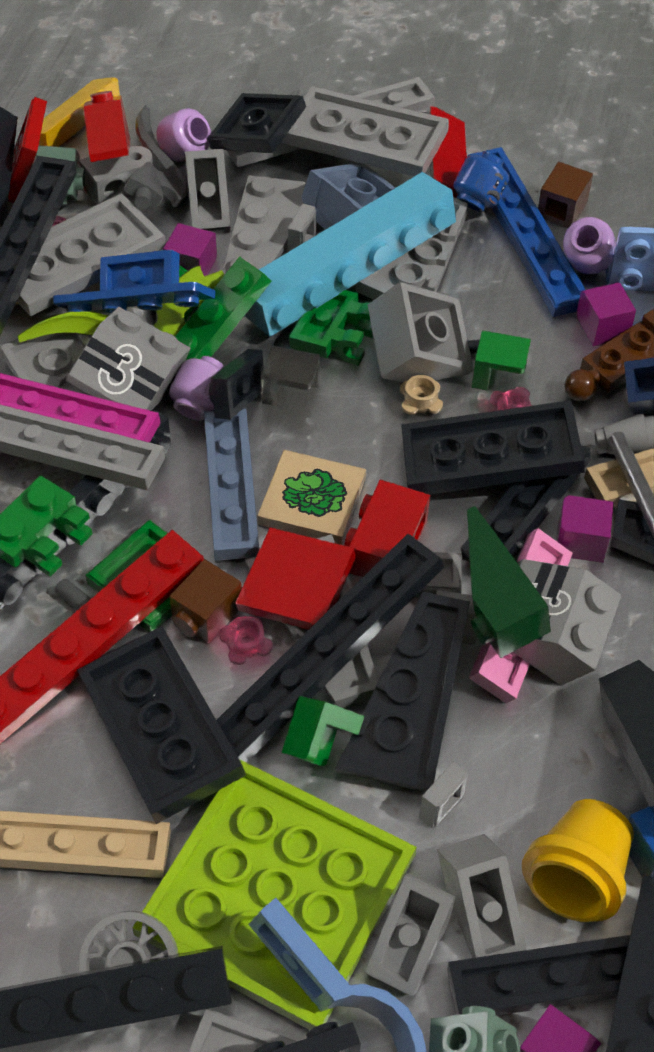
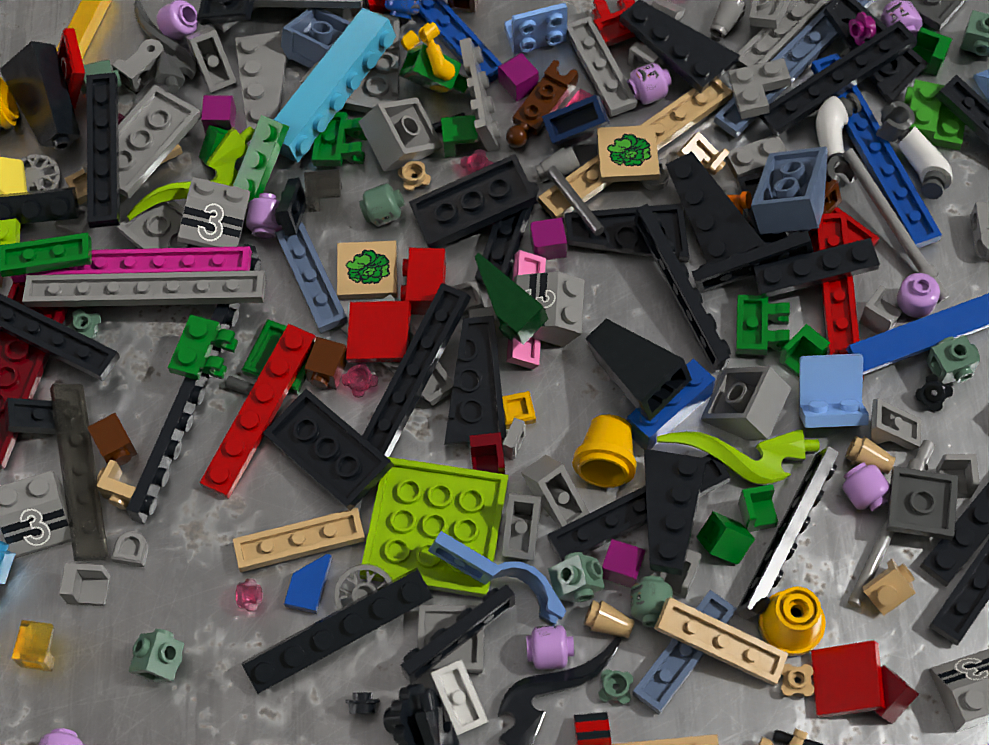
camera: 15 degrees left, 10 degrees up
blue bracket [53,250,215,313] -> none
red slope [84,91,131,162] -> none
green panel [281,696,365,766] -> none
light grey tile [288,203,316,252] -> none
lavender head [563,217,616,274] -> none
none -> blue tile [284,554,332,614]
none -> sand green head [359,183,405,226]
none -> torso [398,22,468,93]
none -> light grey wing [459,37,501,152]
none -> dark red panel [469,432,505,474]
none -> yellow tile [502,391,536,429]

